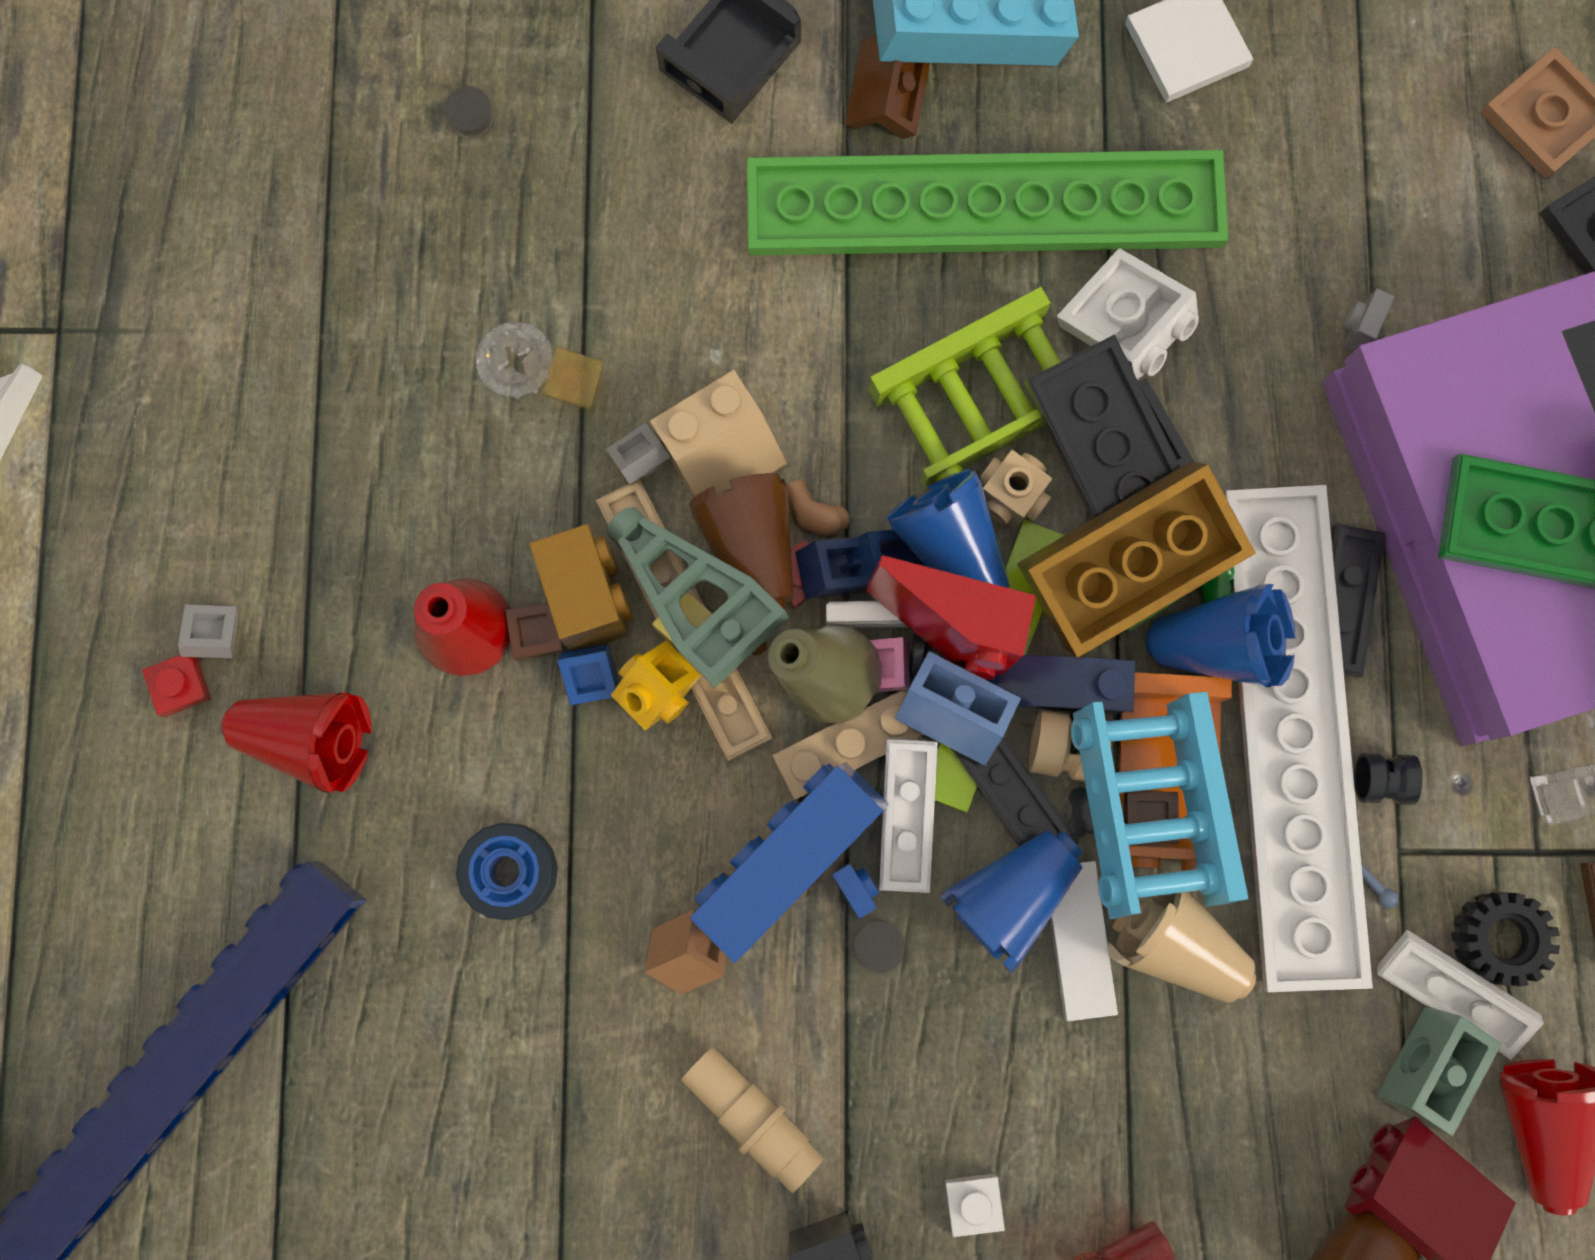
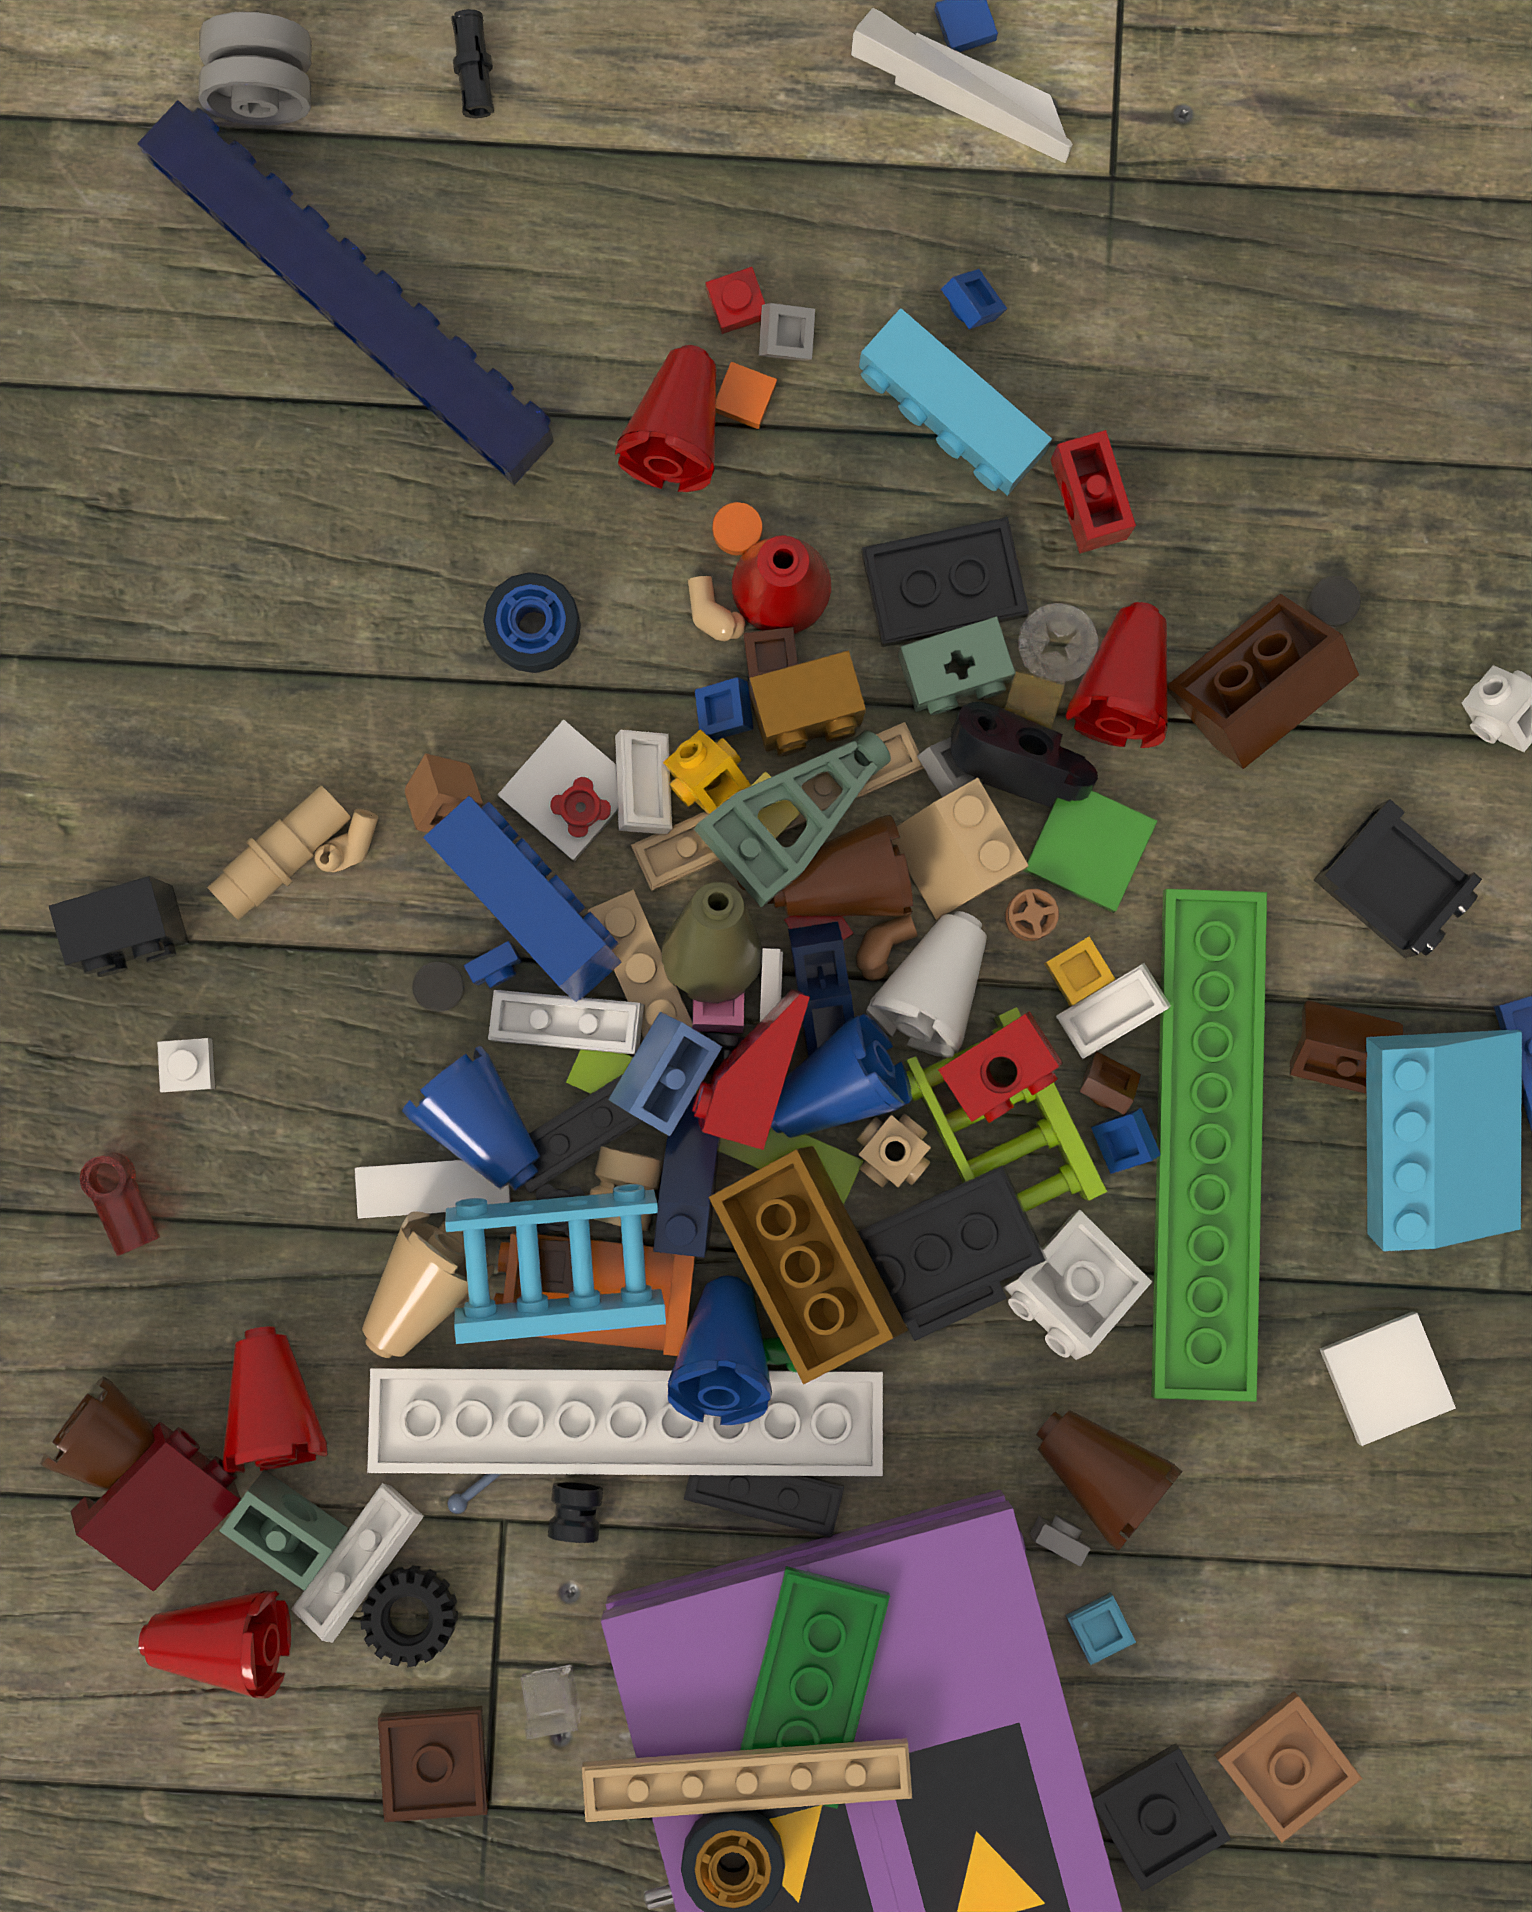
camera: 85 degrees right, 5 degrees up
none -> red cone [223,1326,328,1473]
none -> tan arm [314,809,379,872]
none -> white tile [497,719,618,862]
none -> red plate [550,777,611,838]
none -> white tile [615,730,672,834]
none -> tan arm [688,576,745,641]
none -> orange tile [713,502,762,555]
none -> orange tile [716,362,777,429]
none -> medium azure brick [859,308,1052,496]
none -> black tile [861,517,1029,647]
none -> white cone [866,911,987,1058]
none -> sand green brick [898,616,1016,715]
none -> red brick [938,1011,1063,1123]
none -> blue plate [941,269,1007,329]
none -> black piece [951,702,1098,808]
none -> medium nougat wheel [1005,889,1059,941]
none -> bright green tile [1024,791,1157,913]
none -> reddish brown cone [1036,1410,1183,1551]
none -> yellow plate [1044,936,1115,1006]
none -> red brick [1050,430,1136,554]
none -> white tile [1056,963,1171,1059]
none -> medium azure tile [1065,1593,1136,1665]
none -> red cone [1066,602,1168,748]
none -> reddish brown plate [1079,1051,1141,1115]
none -> blue plate [1091,1108,1161,1174]
none -> reddish brown slope [1167,594,1359,769]

